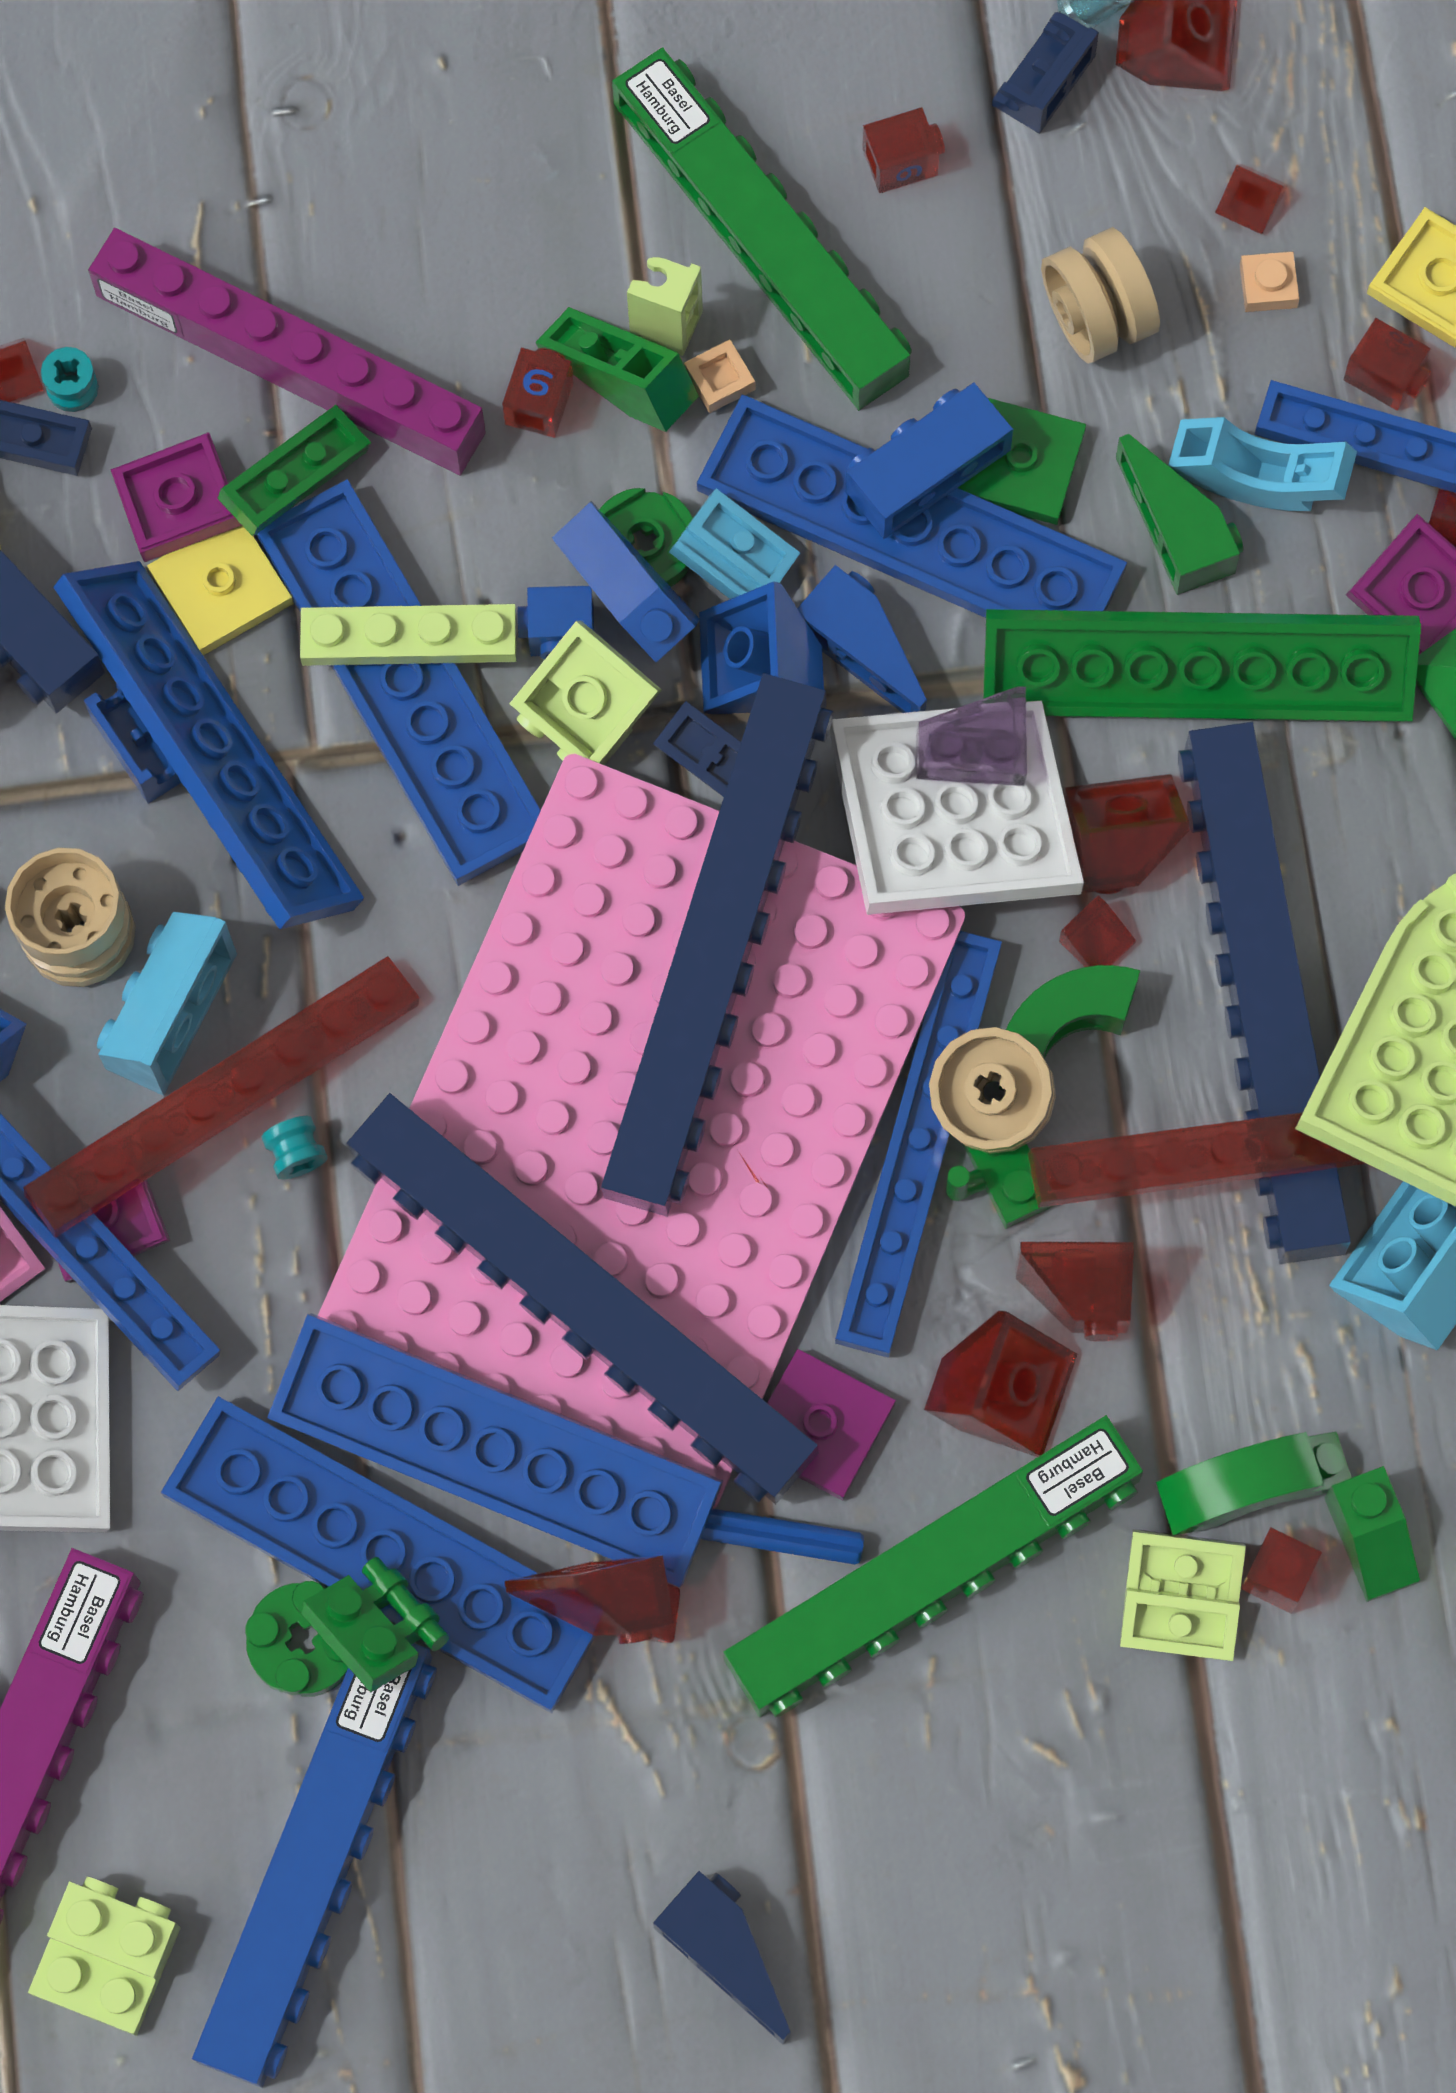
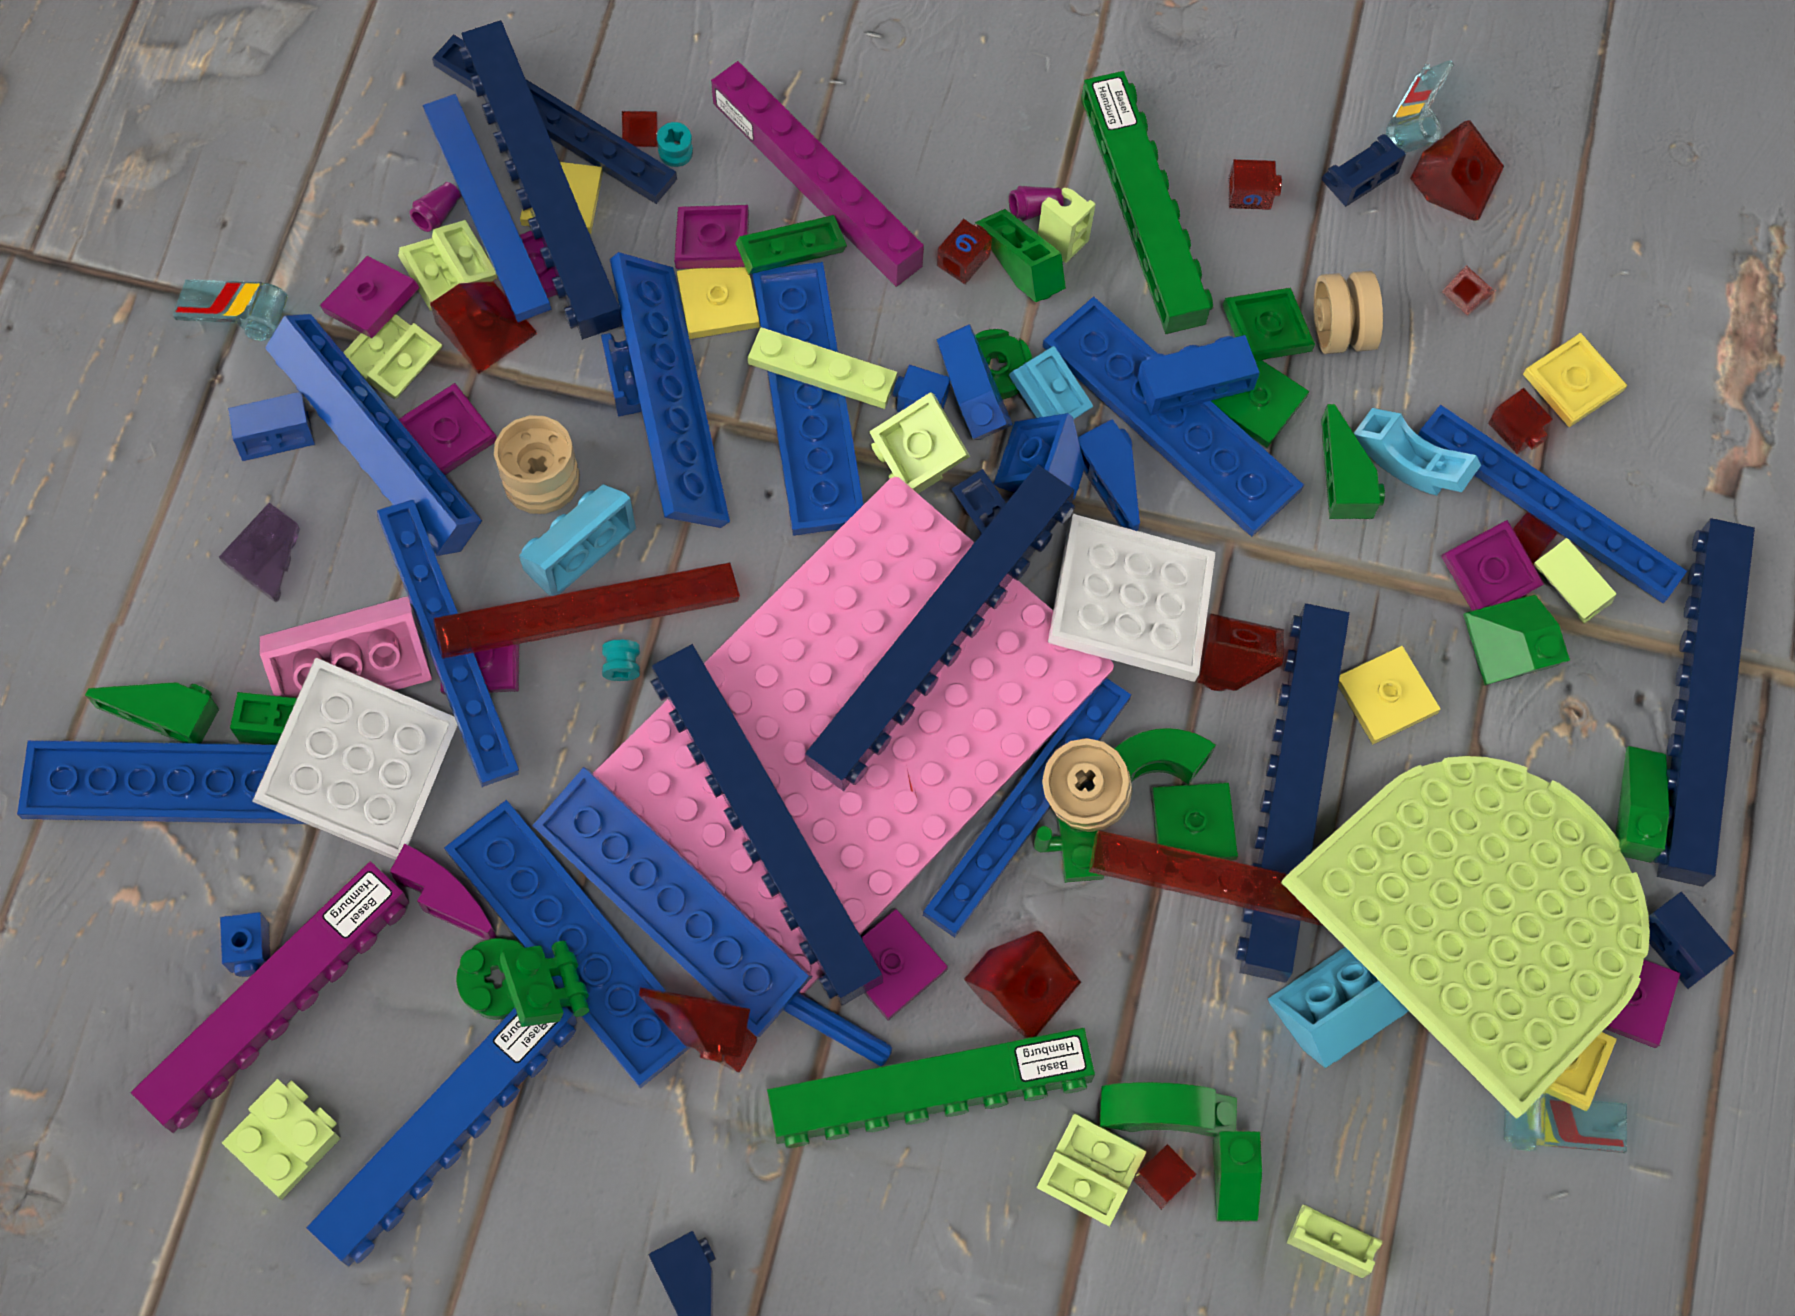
camera: 15 degrees right, 5 degrees down
light nougat plate [684,339,756,413] -> none
clear purple wing [916,686,1027,786] -> none
green plate [983,609,1421,722] -> none
clear red slope [1015,1242,1134,1341] -> none
clear red slope [1059,895,1136,967] -> none
light nougat plate [1240,252,1299,312] -> none
none -> magenta slope [390,844,497,940]
none -> magenta cone [1009,186,1063,221]
none -> green plate [1151,783,1238,865]
none -> green plate [1222,287,1315,361]
none -> light yellow plate [1338,646,1440,745]

